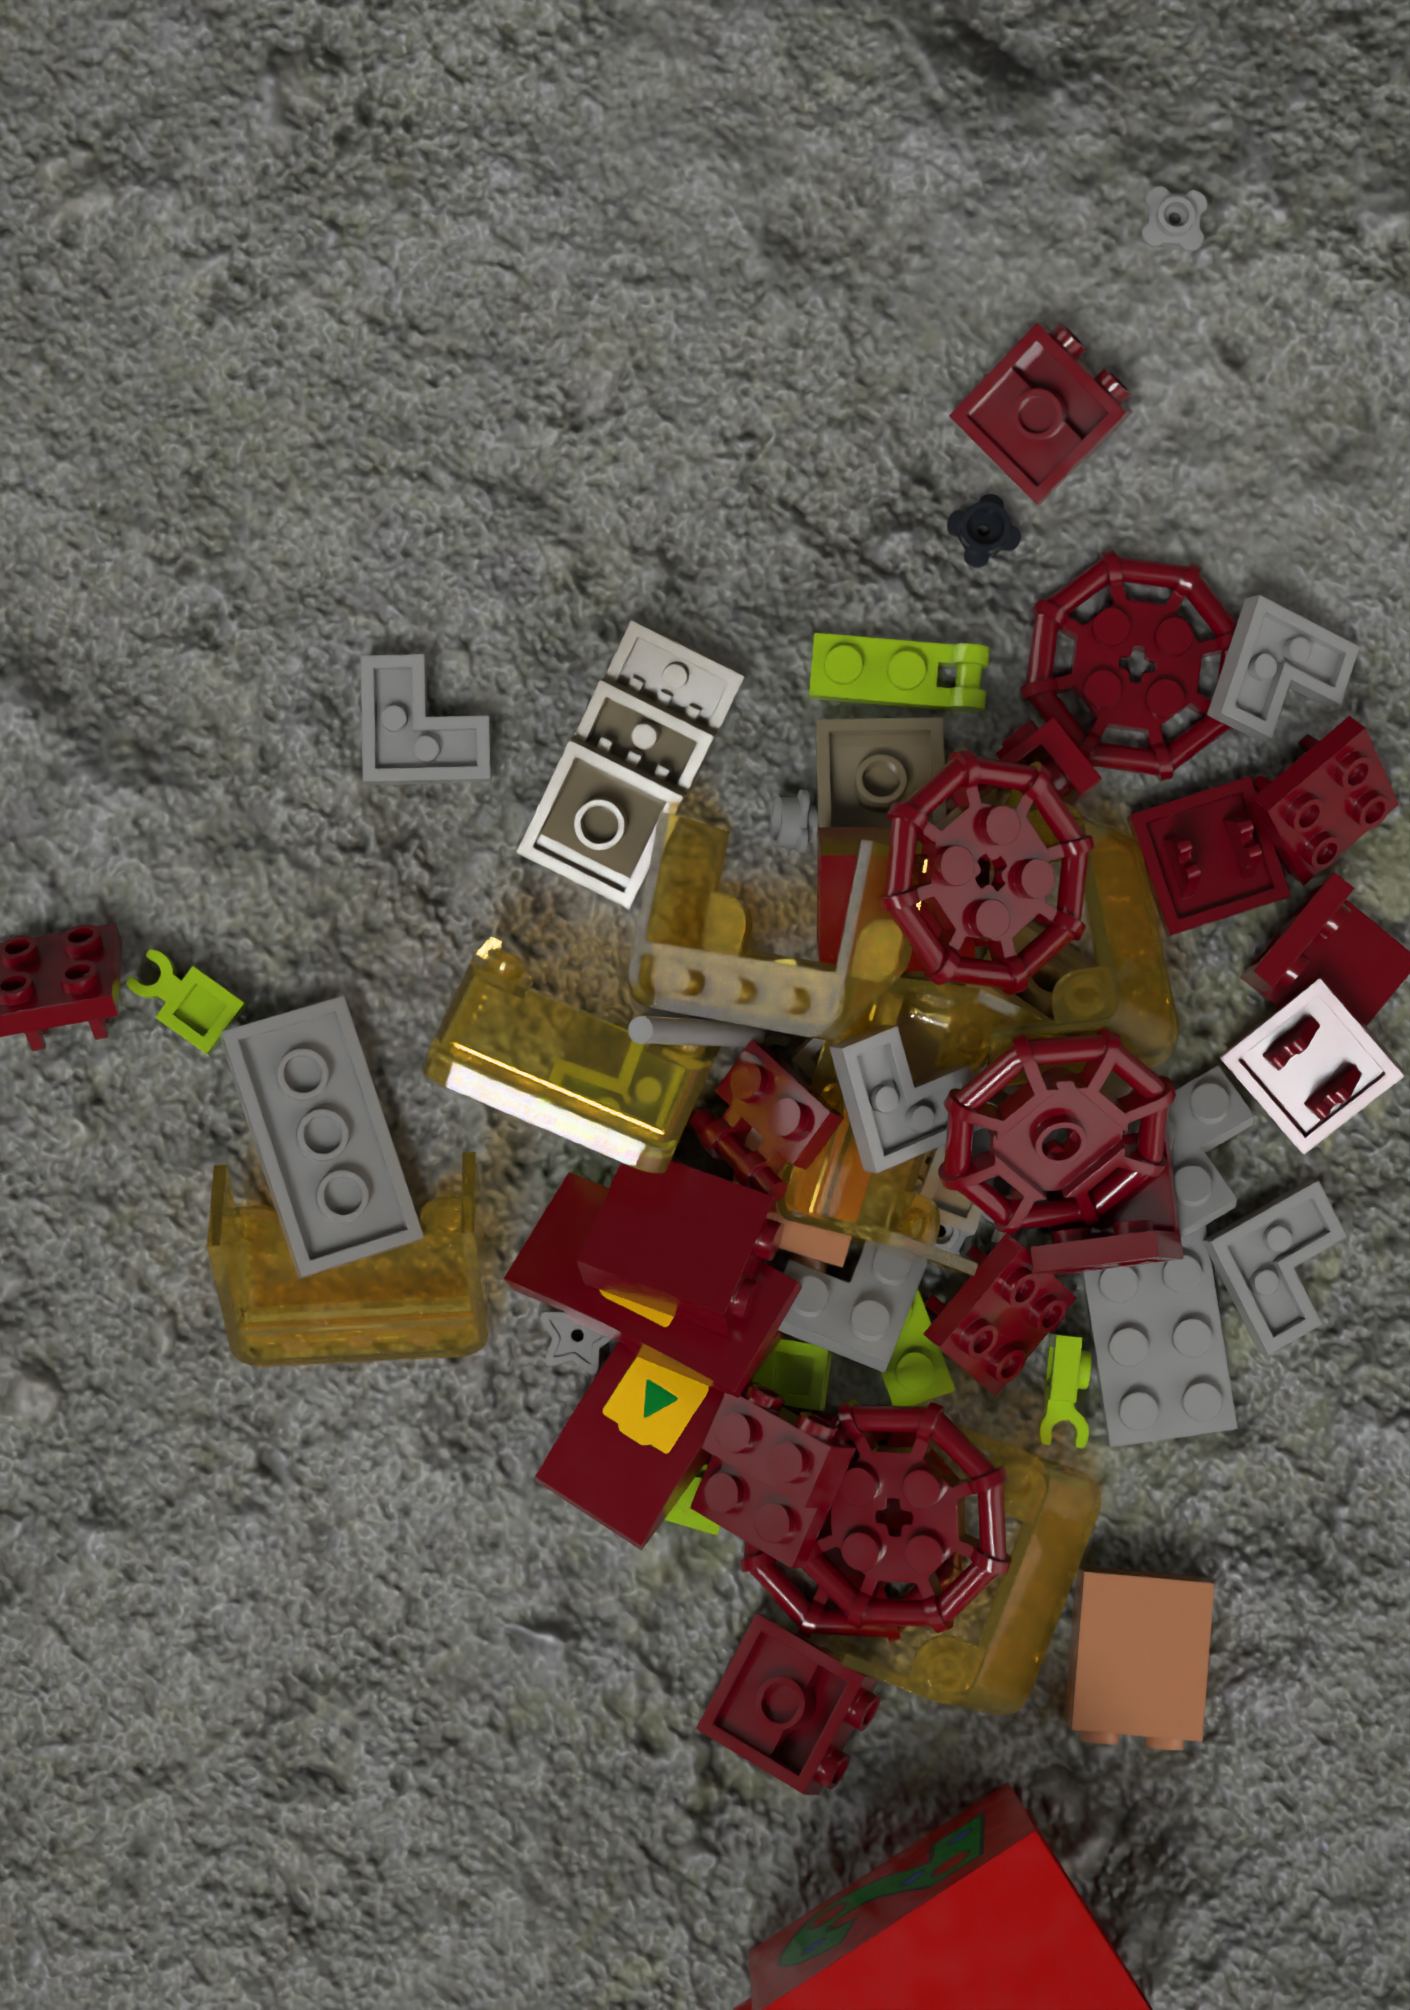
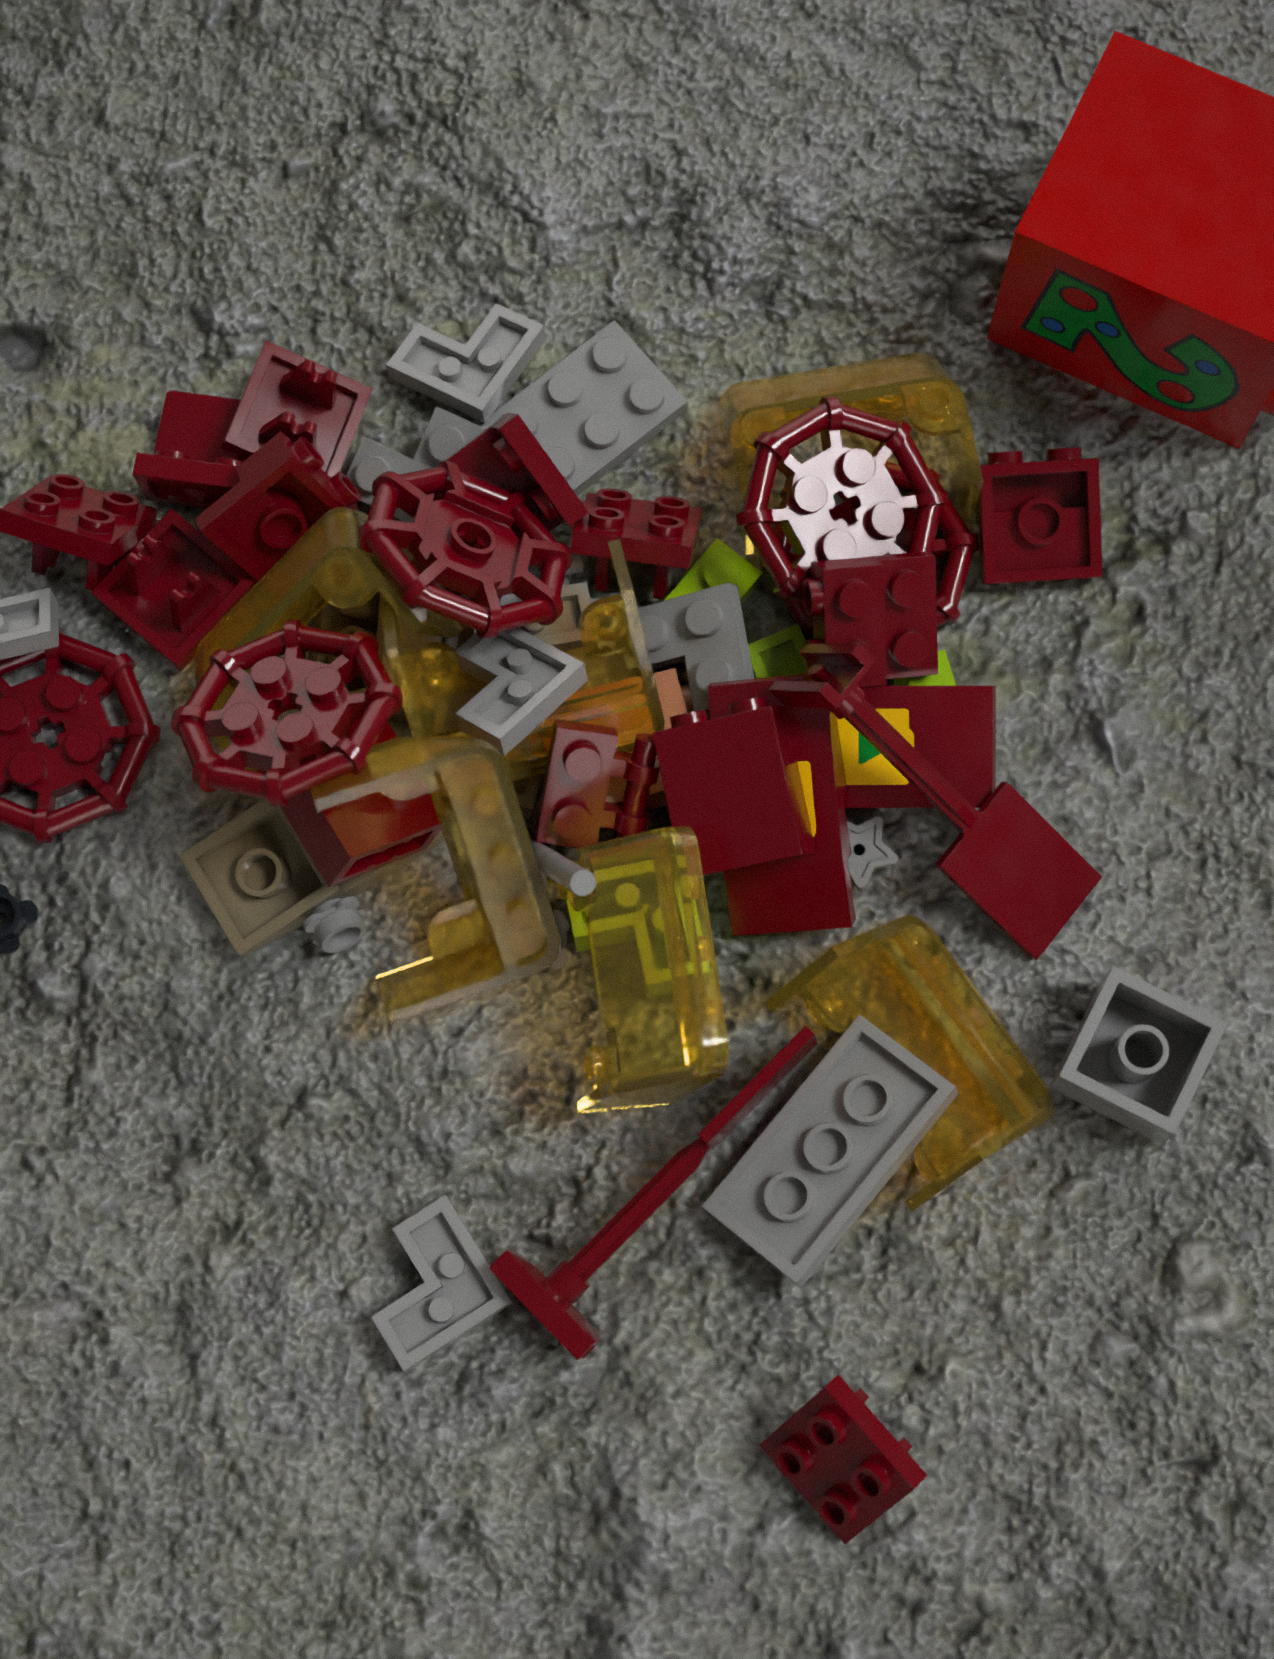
camera: 115 degrees left, 10 degrees down
lime plate [126,949,248,1056] -> none
dark tan slope [516,618,748,909] -> none
lime plate [808,633,990,713] -> none
dark red bracket [946,717,1102,815] -> none
lime plate [1037,1333,1091,1449] -> none
nougat brick [1064,1565,1214,1750] -> none
none -> dark red plate [195,431,365,598]
none -> dark red piece [489,1025,817,1360]
none -> dark red piece [769,643,1102,960]
none -> light grey brick [1049,966,1228,1144]

